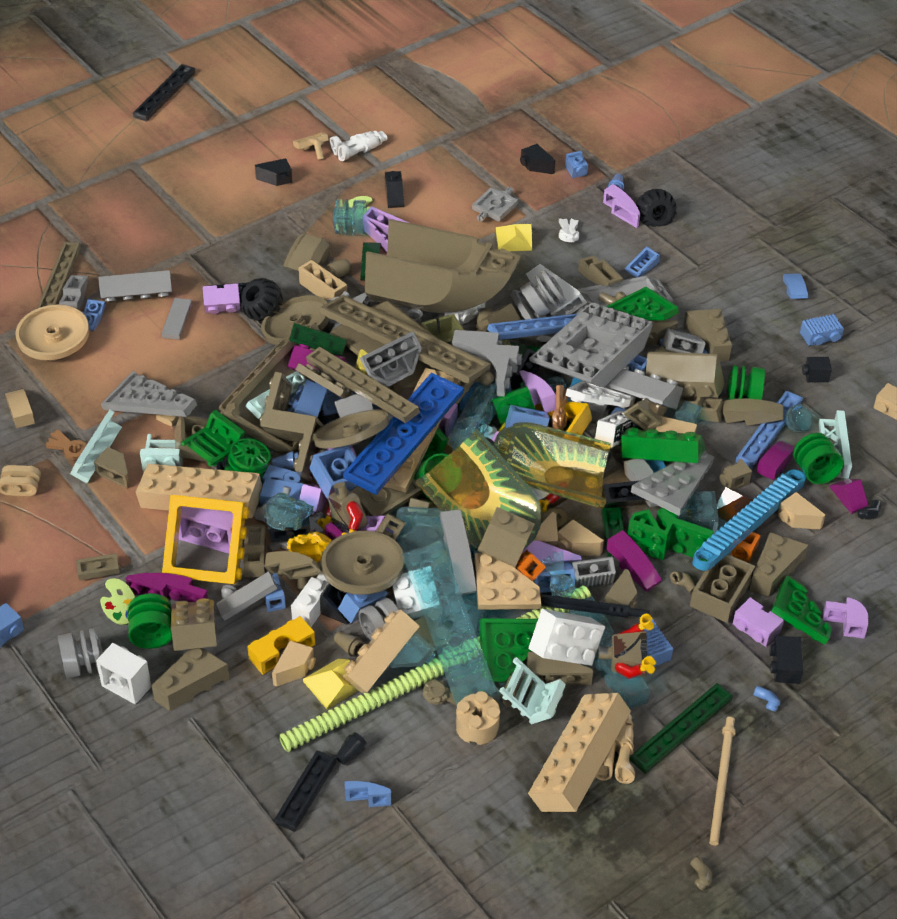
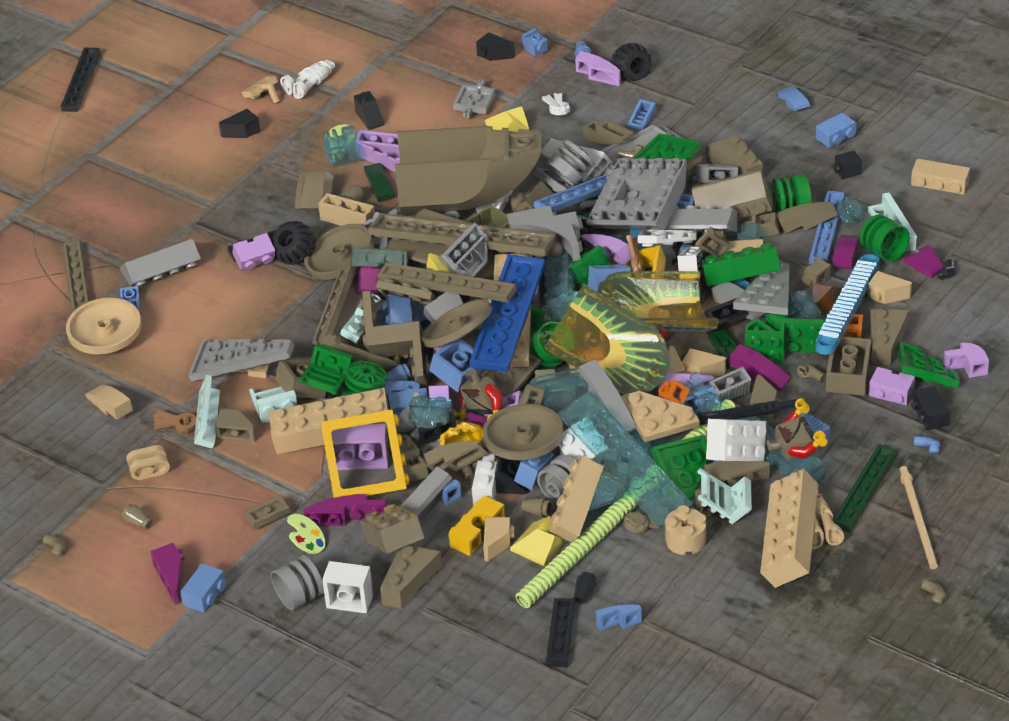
camera: 15 degrees left, 5 degrees down
light grey slope [59,275,88,311] -> none
green wheel [127,593,172,649] -> none
light grey tile [162,298,192,340] -> none
light grey hinge [221,584,237,599] -> none
dark tan slope [477,507,534,567] -> none

